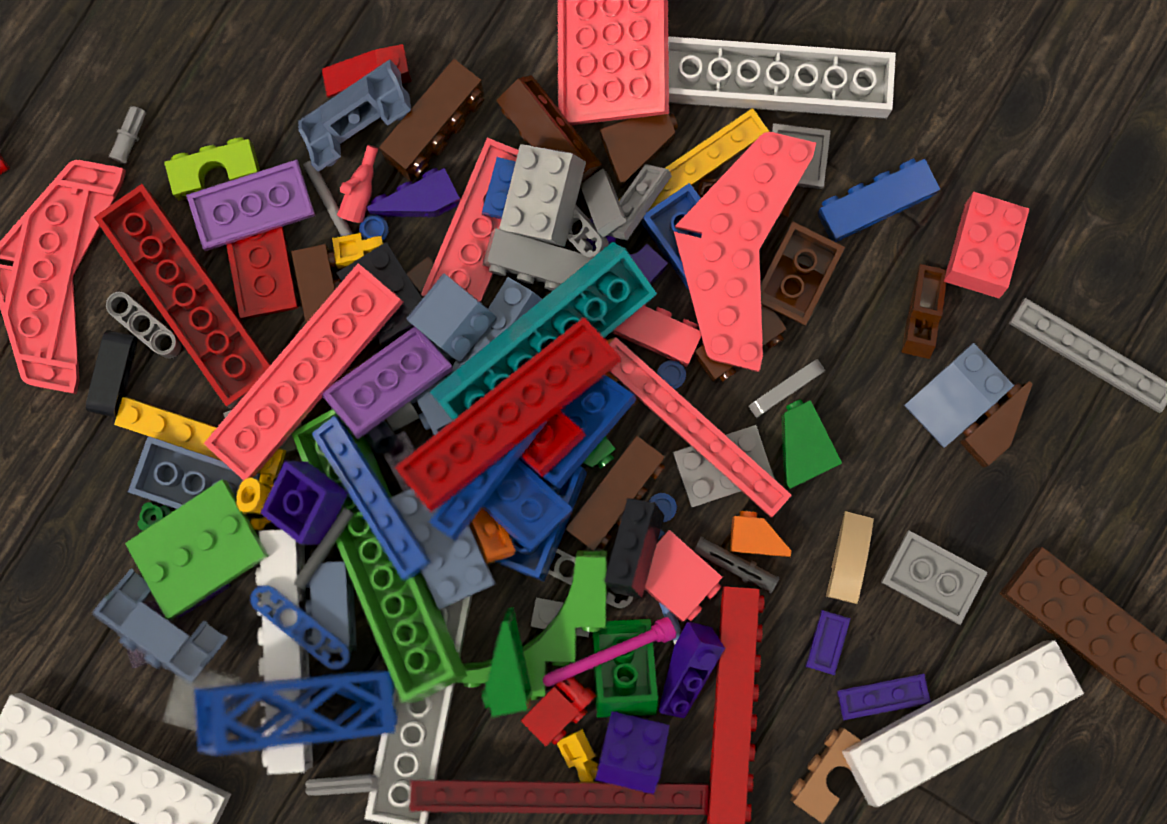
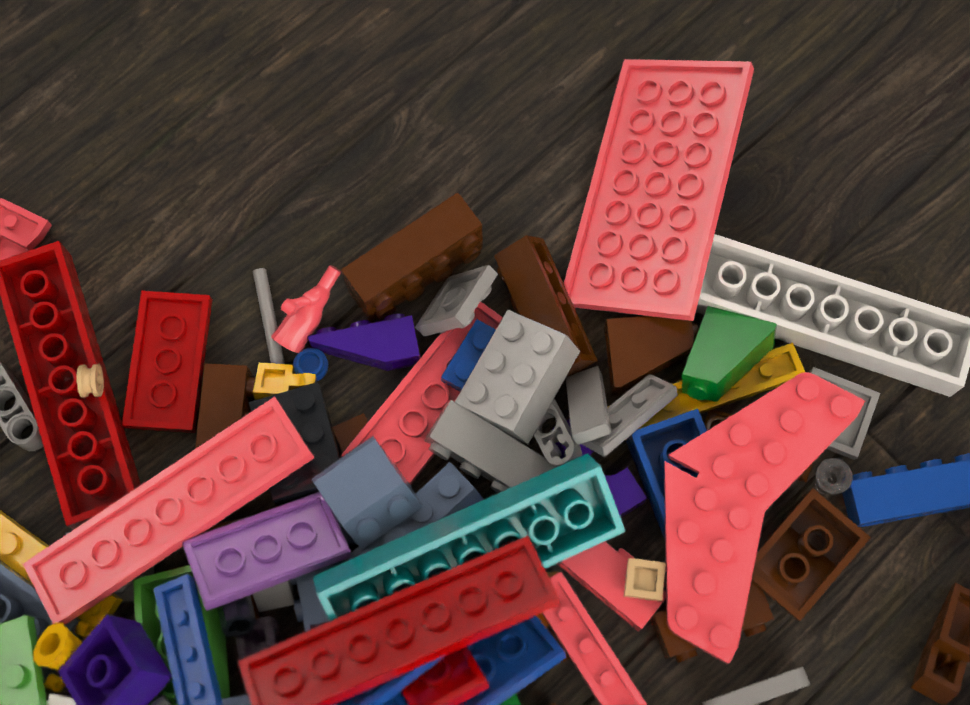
camera: 15 degrees right, 10 degrees down
light grey axle [108,106,146,164] -> none
lime arch [164,138,260,201] -> none
medium lavender tile [186,160,316,251] -> none
sand blue bracket [298,59,411,172] -> none
red slope [322,44,411,98] -> none
blue plate [657,360,686,389] -> none
none -> tan bush [77,364,104,398]
none -> light grey plate [415,265,498,336]
none -> tan plate [623,558,666,602]
none -> green slope [682,306,777,402]
none -> clear cone [815,458,853,494]

